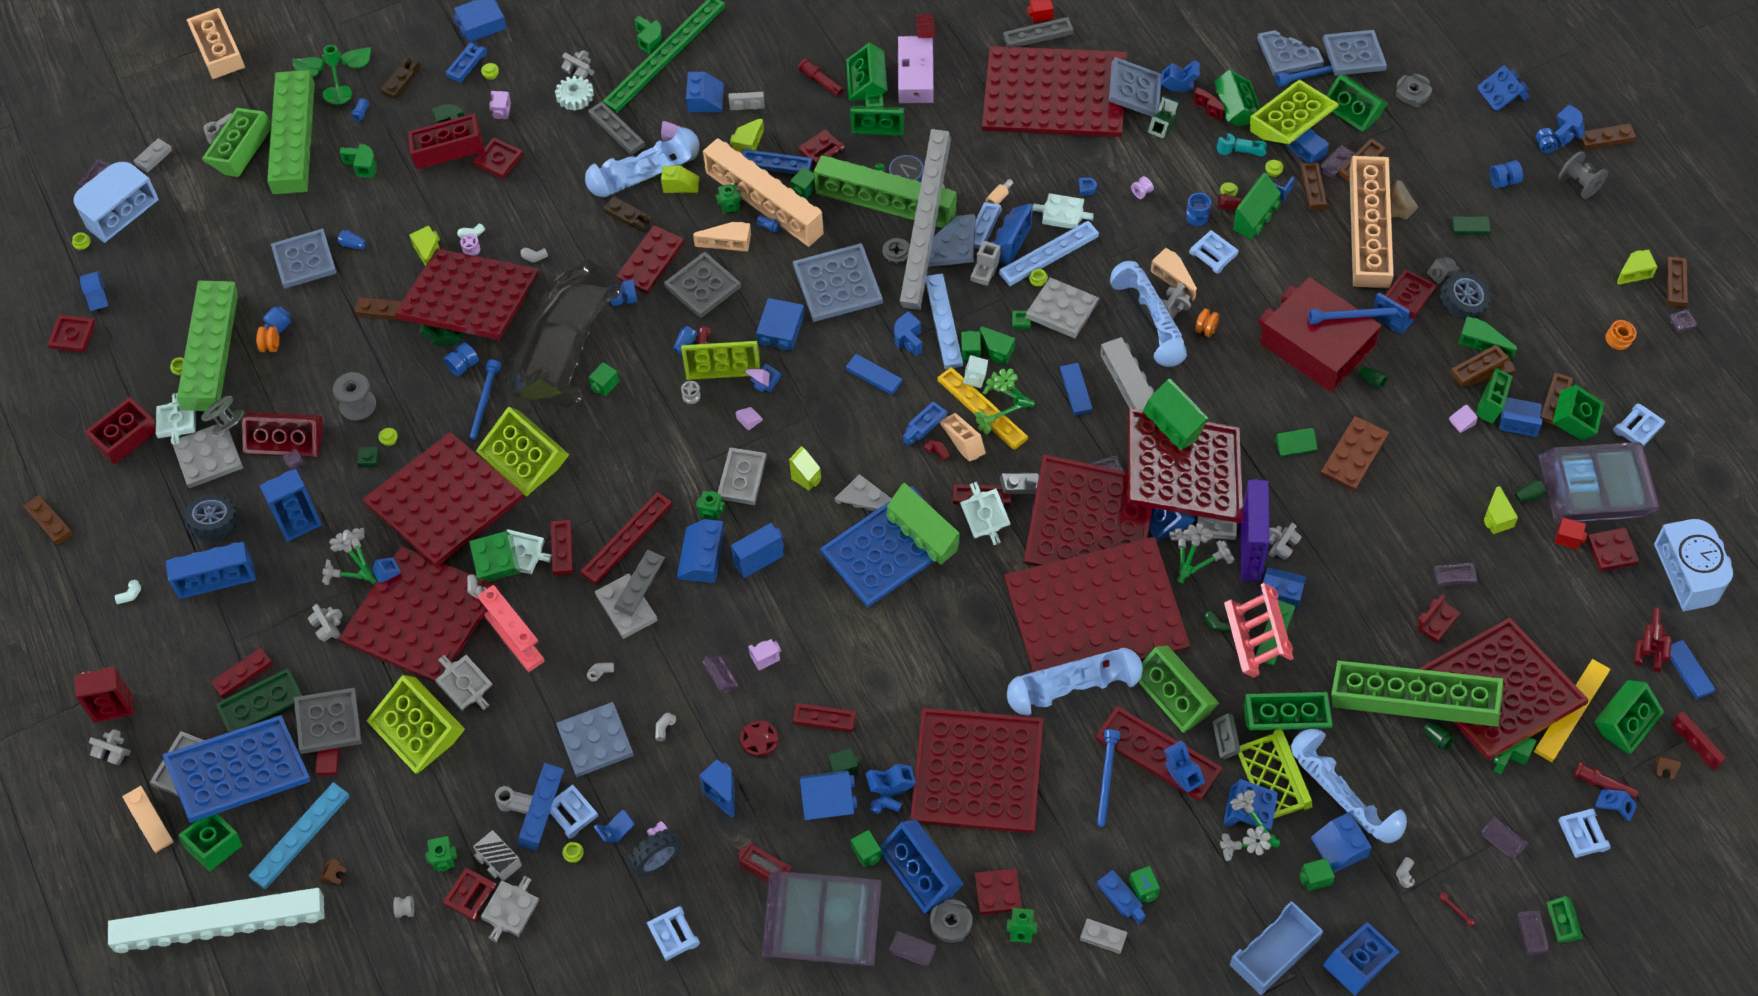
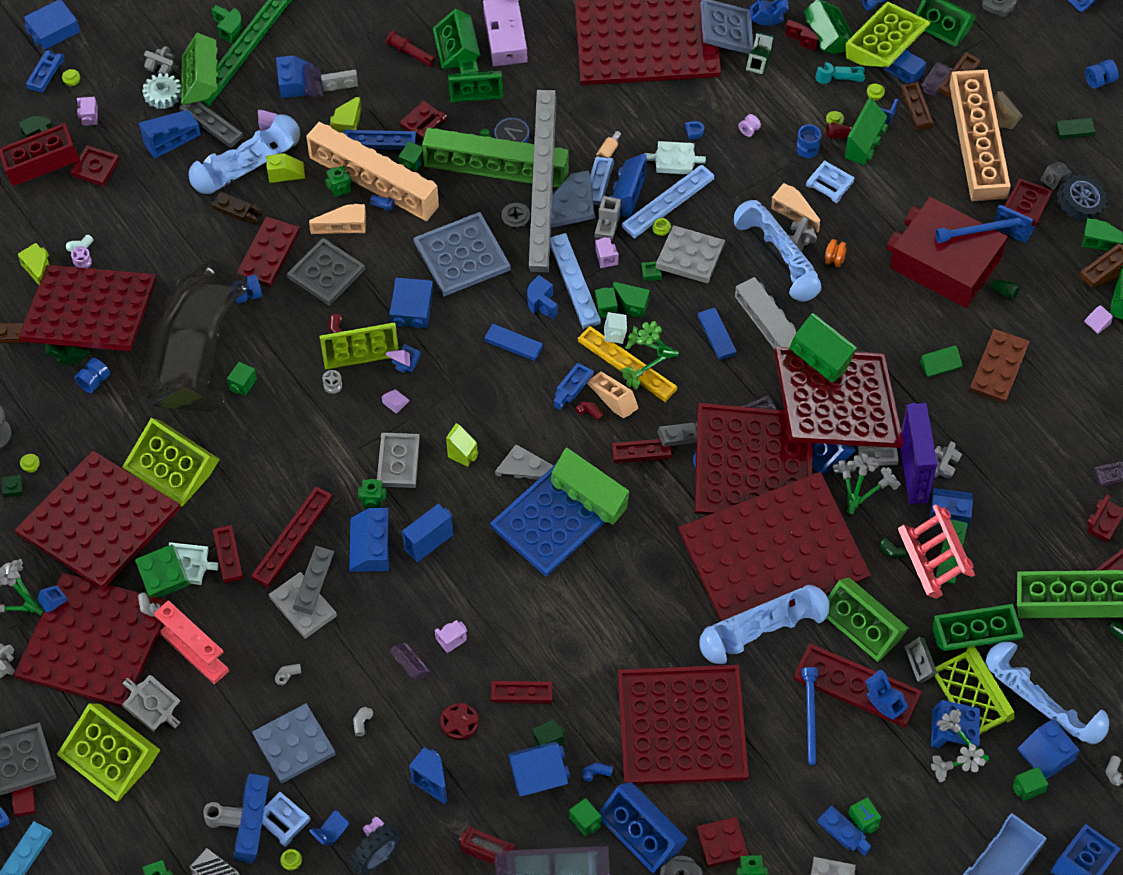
camera: 10 degrees left, 0 degrees up
blue piece [470,360,502,440] -> none
light grey arm [521,248,548,263] -> none
blue cone [673,326,697,354] -> none
blue brick [866,764,916,797] -> none
light aqua plate [960,482,1010,545] -> none
none -> blue wedge [139,110,201,159]
none -> bright green slope [181,33,218,105]
none -> clear purple plate [303,63,323,100]
none -> lavender brick [595,237,618,268]

